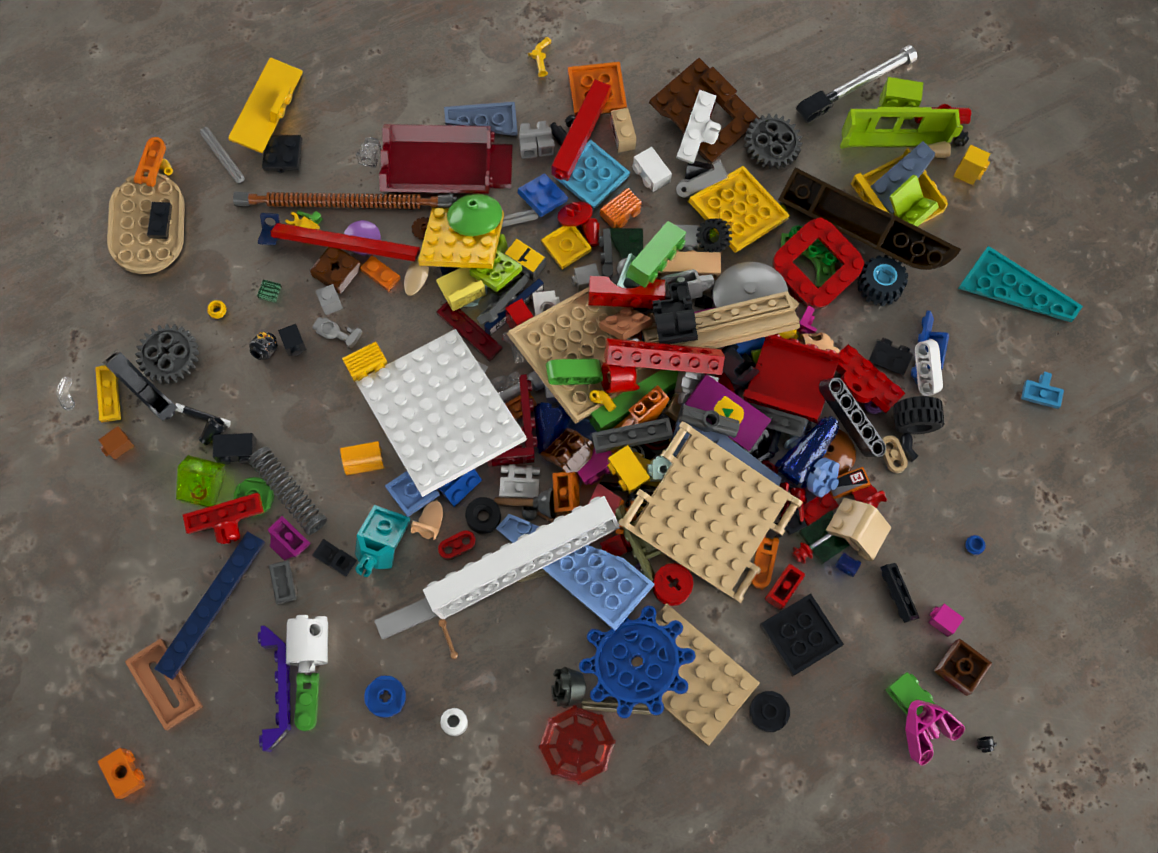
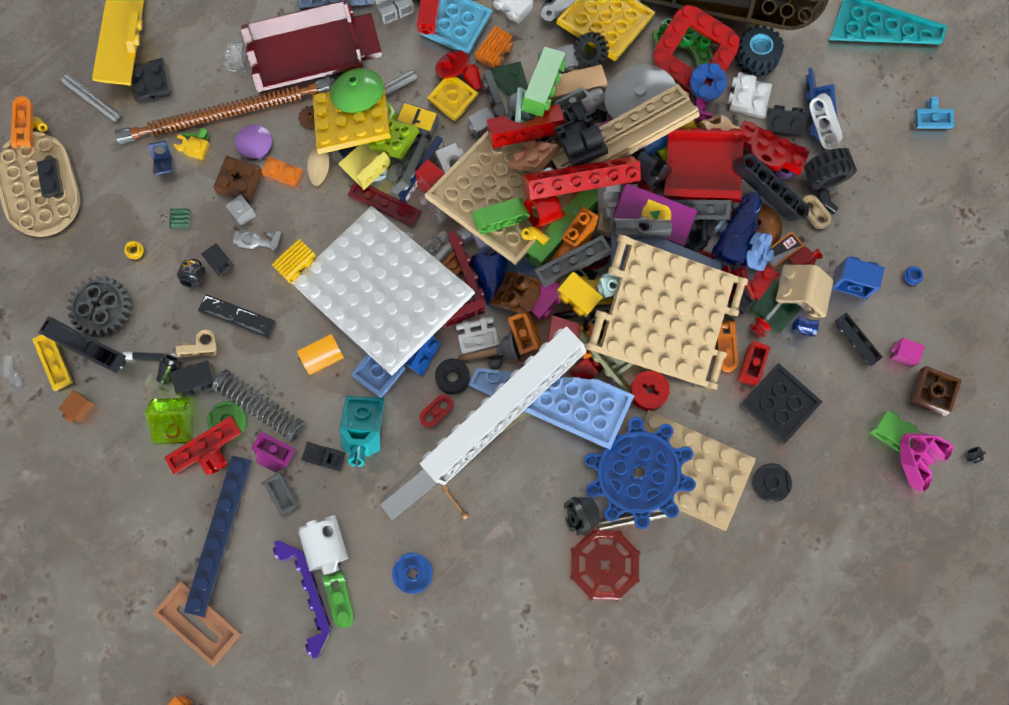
camera: 15 degrees left, 5 degrees up
red tile [271,223,420,262] -> none
light nougat piece [410,500,443,540] -> none
white head [440,708,468,736] -> none
blue plate [517,173,568,217] -> none
none -> tan plate [176,330,217,359]
none -> black tile [198,294,276,339]
none -> blue plate [689,63,727,101]
none -> white plate [727,73,772,119]
none -> blue brick [832,257,885,299]

